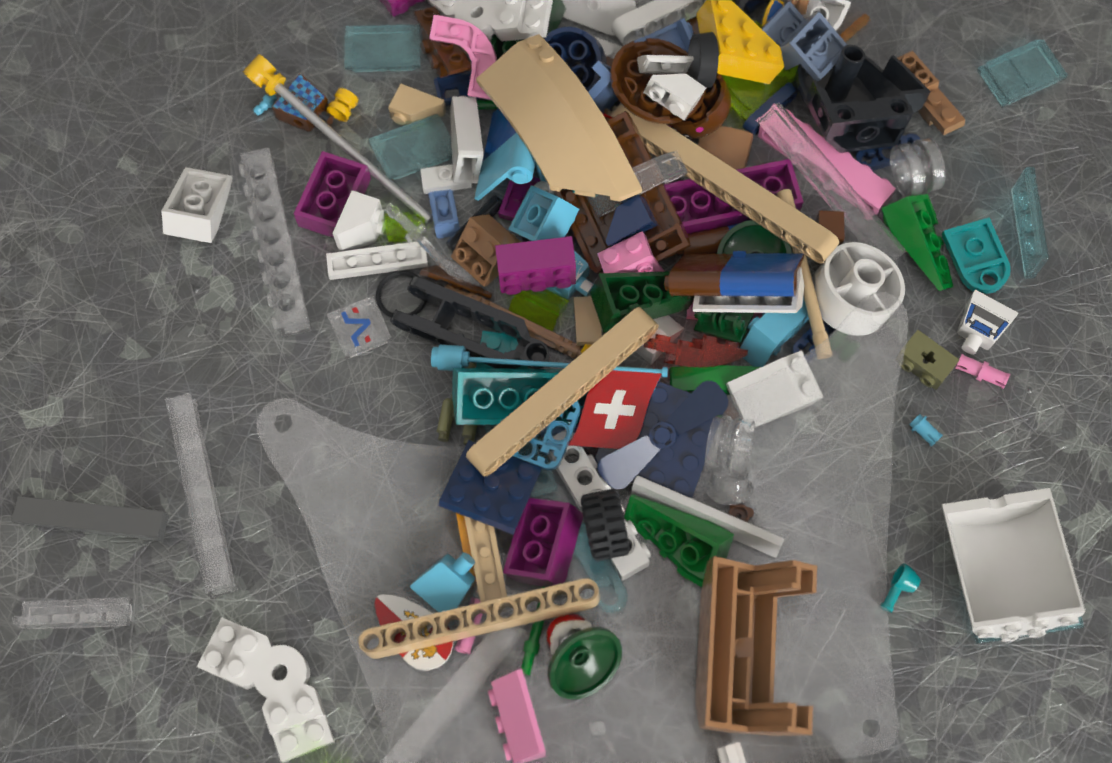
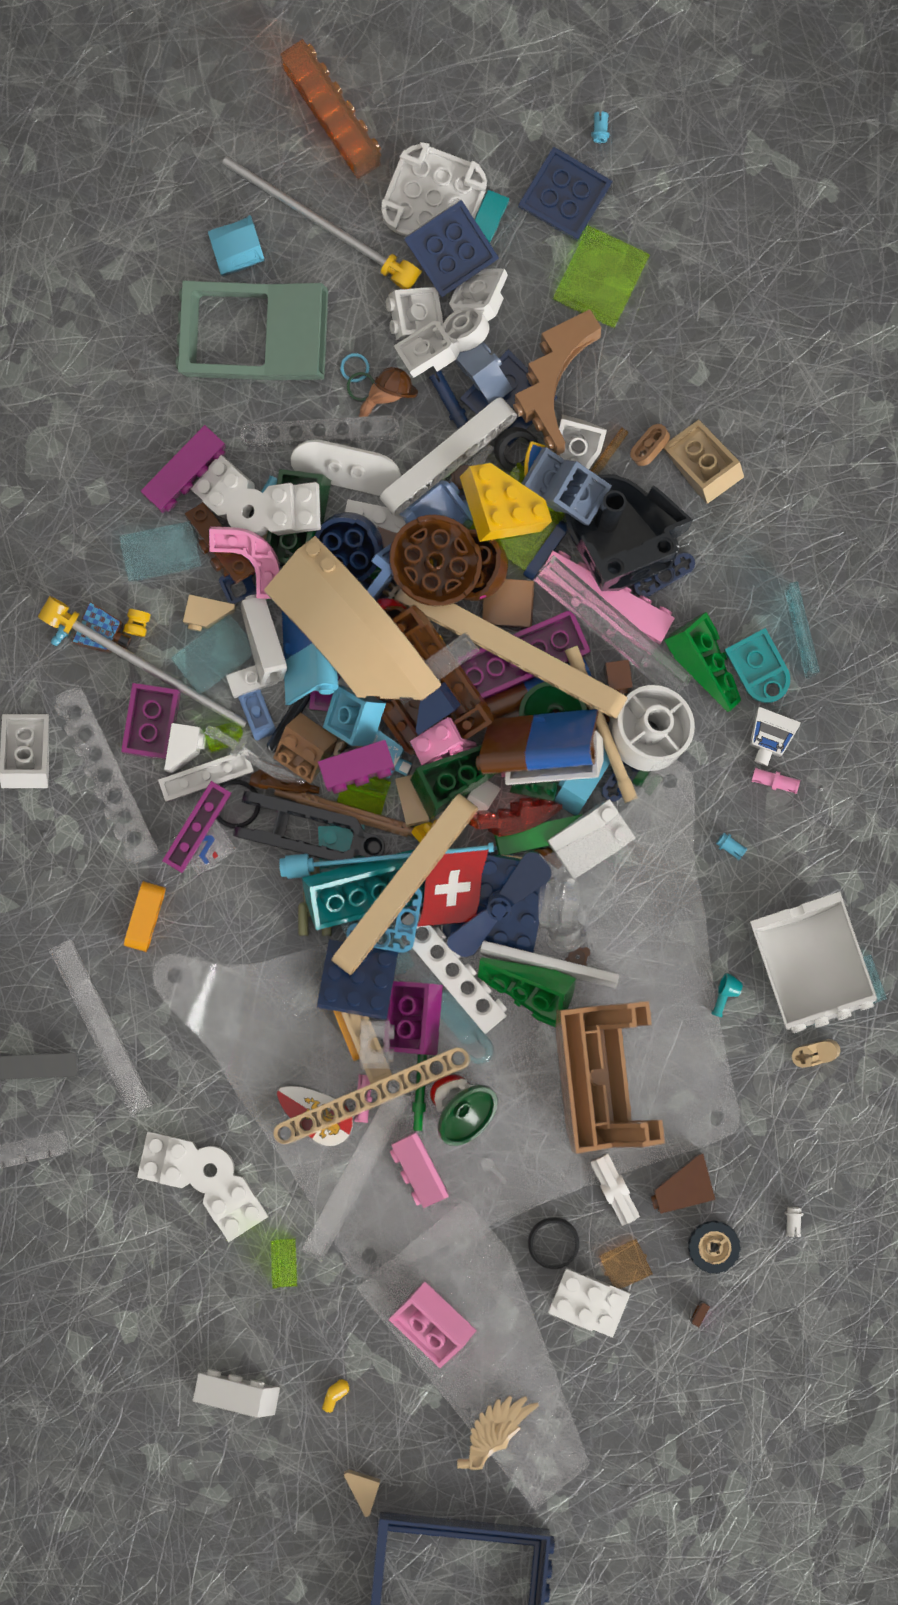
camera: 10 degrees left, 15 degrees up
medium azure torso [410,552,476,612] -> none
black tyre [580,488,630,562] -> none
white slope [637,55,694,74] -> none
white slope [643,74,706,120] -> none
black tyre [687,32,719,88] -> none
clear wheel [890,137,945,197] -> none
olive brick [895,330,960,390] -> none
medium nougat slope [897,51,965,135] -> none
clear light blue piece [978,39,1068,107] -> none
none -> light orange beam [124,881,166,952]
none -> magenta brick [162,781,232,873]
none -> clear brick [360,1019,394,1069]
none -> medium nougat plate [630,424,670,466]
none -> tan slope [663,420,744,504]
none -> tan piece [792,1039,840,1068]

